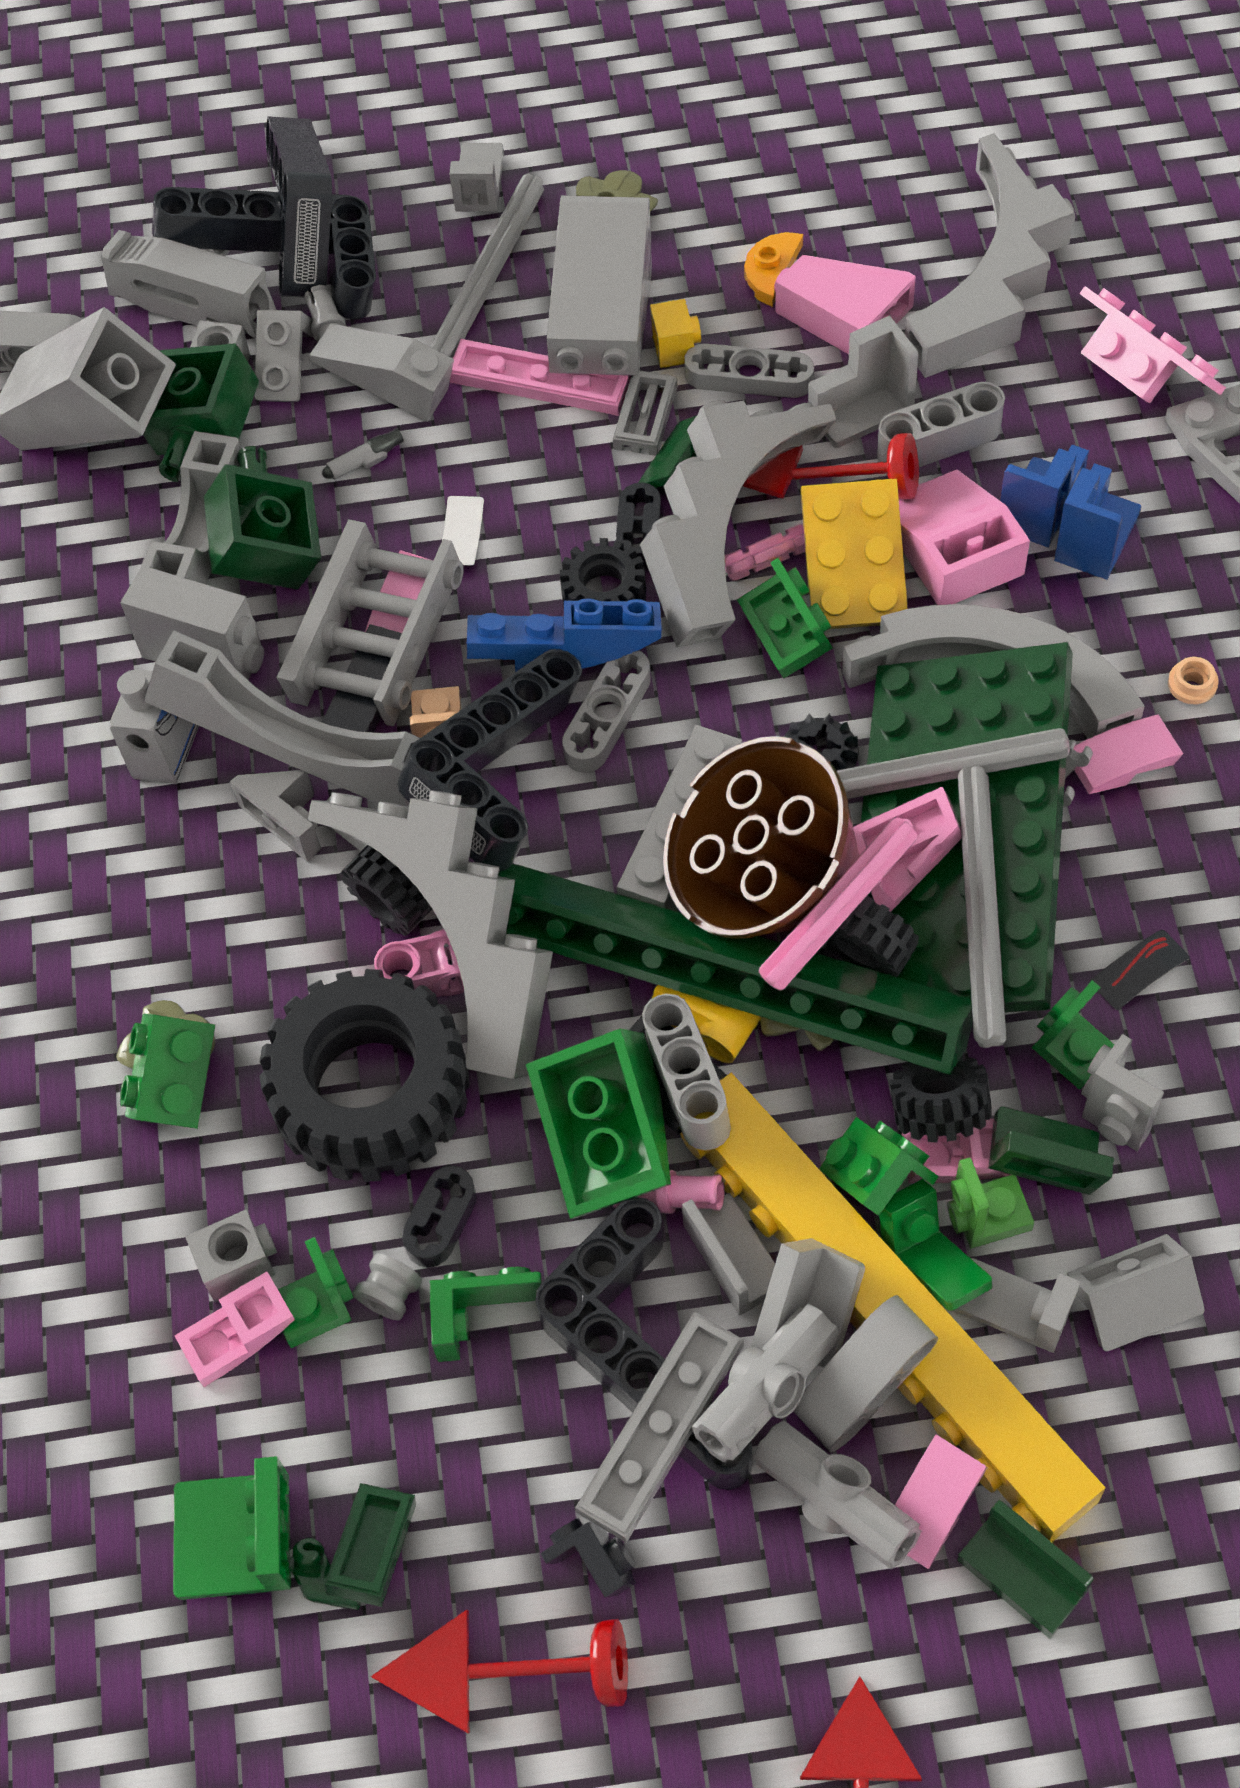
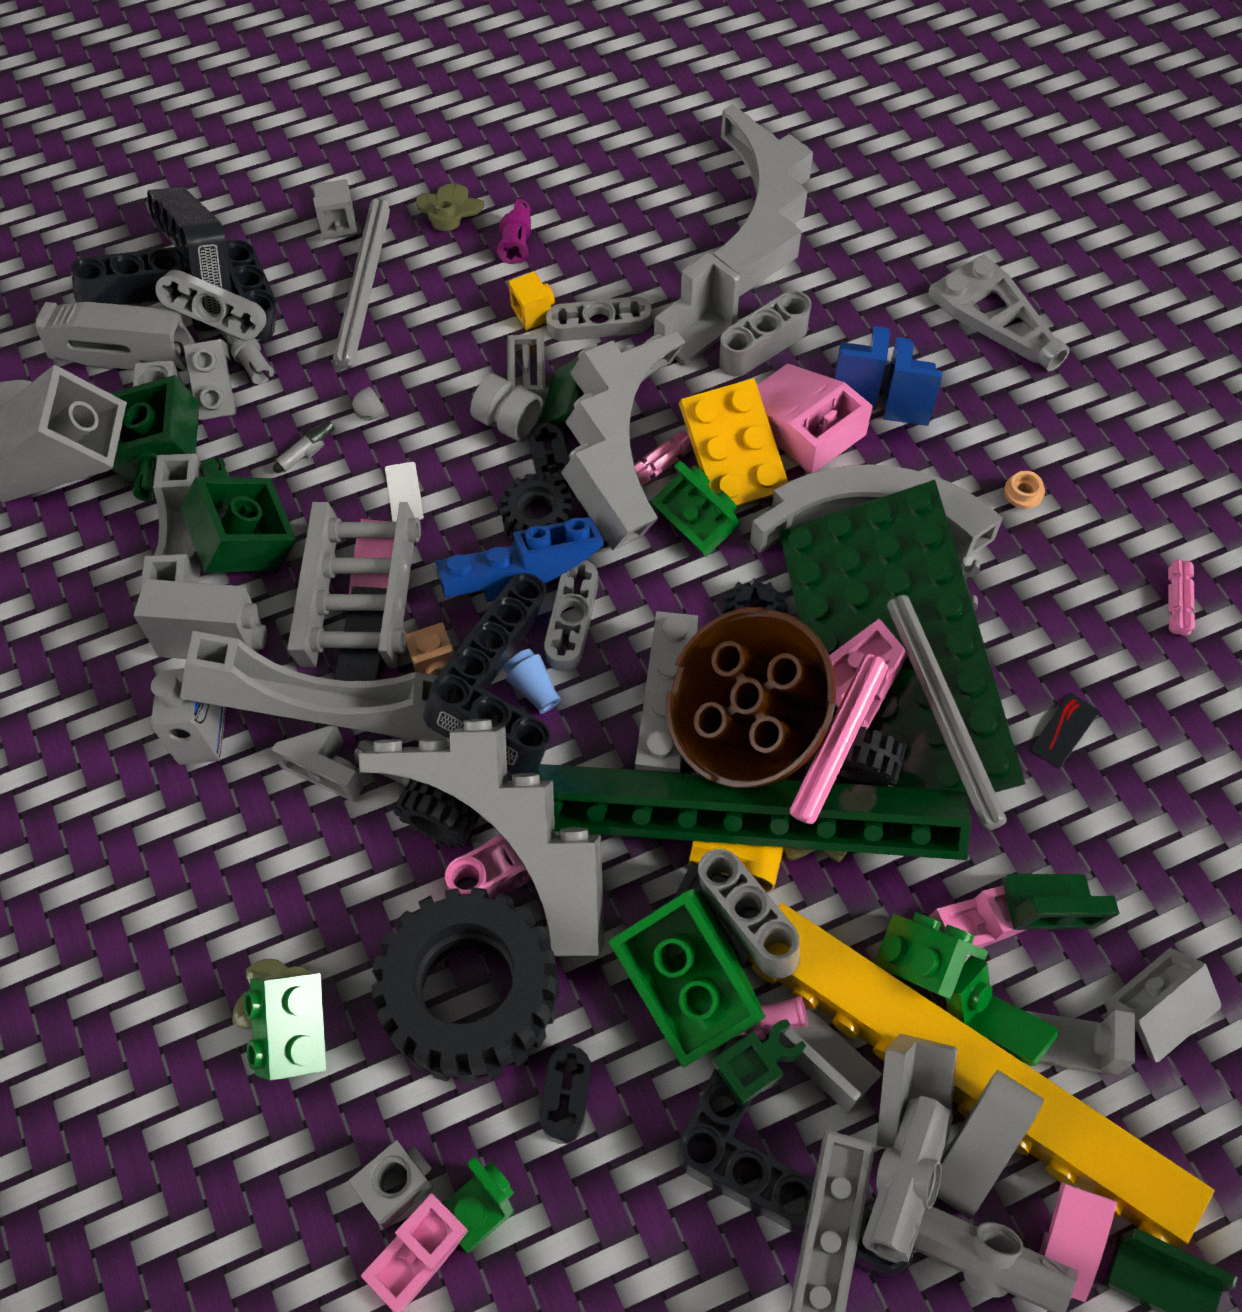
camera: 20 degrees left, 0 degrees up
light grey slope [309,324,454,422] -> none
light grey wheel [353,1253,422,1321] -> none
green bracket [430,1266,543,1362] -> none
bright pink tile [450,339,631,416] -> none
light grey slope [547,196,652,376] -> none
red piece [742,433,919,499] -> none
light orange plate [744,232,803,307] -> none
bright pink slope [774,255,916,354] -> none
light grey axle [837,728,1070,799] -> none
black tyre [890,1054,992,1142] -> none
bright green bracket [947,1157,1034,1249] -> none
green bracket [1031,980,1115,1090] -> none
bright pink slope [1073,714,1183,794] -> none
bright pink bracket [1080,286,1226,403] -> none
light grey bracket [1081,1034,1164,1152] -> none
none -> light grey beam [155,270,266,340]
none -> light grey hinge [352,387,385,421]
none -> light grey wheel [470,374,543,442]
none -> magenta piece [497,199,531,264]
none -> light blue cone [503,649,561,714]
none -> dark green plate [712,1019,806,1106]

